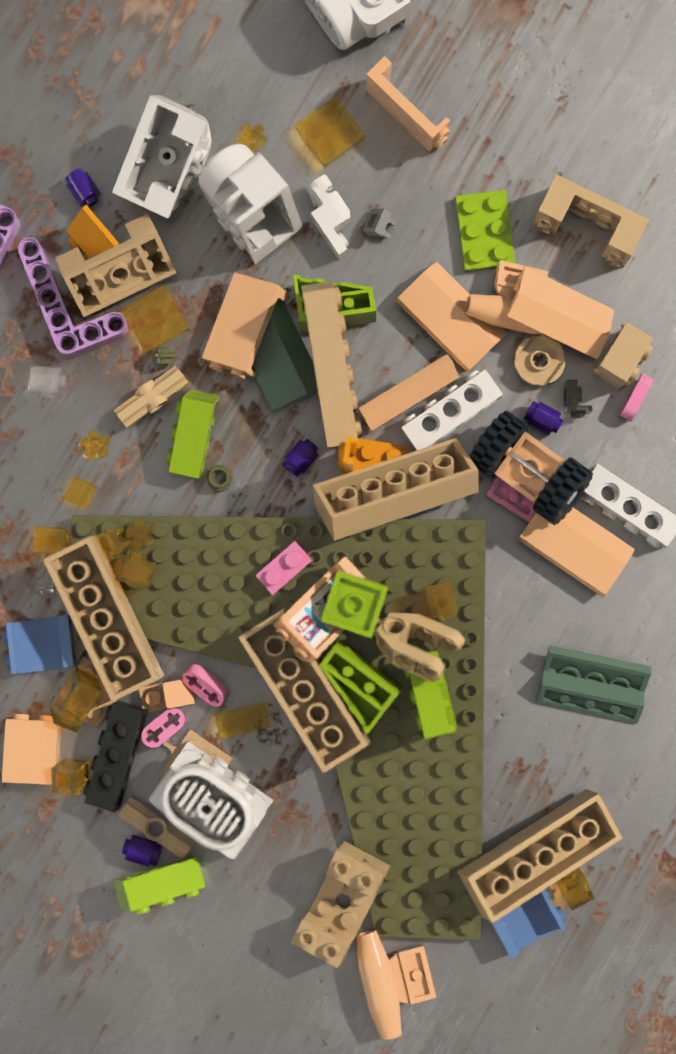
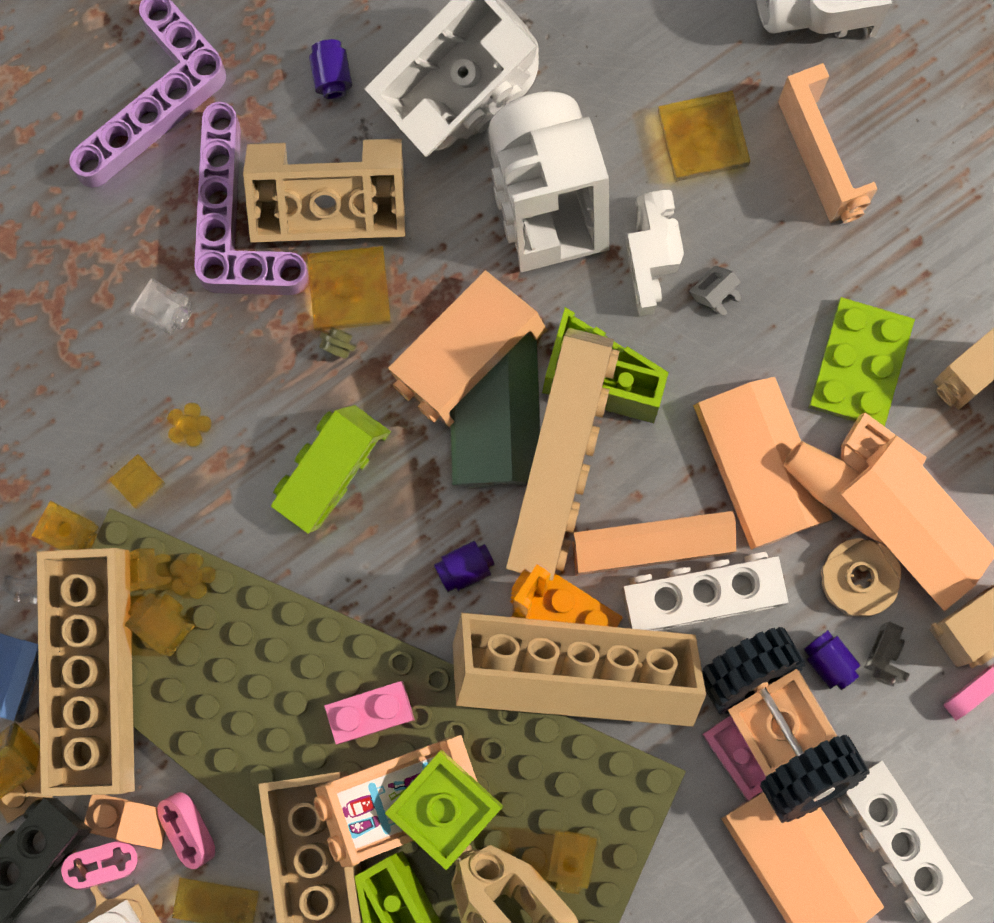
camera: 25 degrees right, 5 degrees down
light orange slope [66,205,119,261] -> none
tan piece [114,365,189,429] -> none
olive plate [207,465,232,491] -> none
clear yellow plant [238,124,267,153] -> none

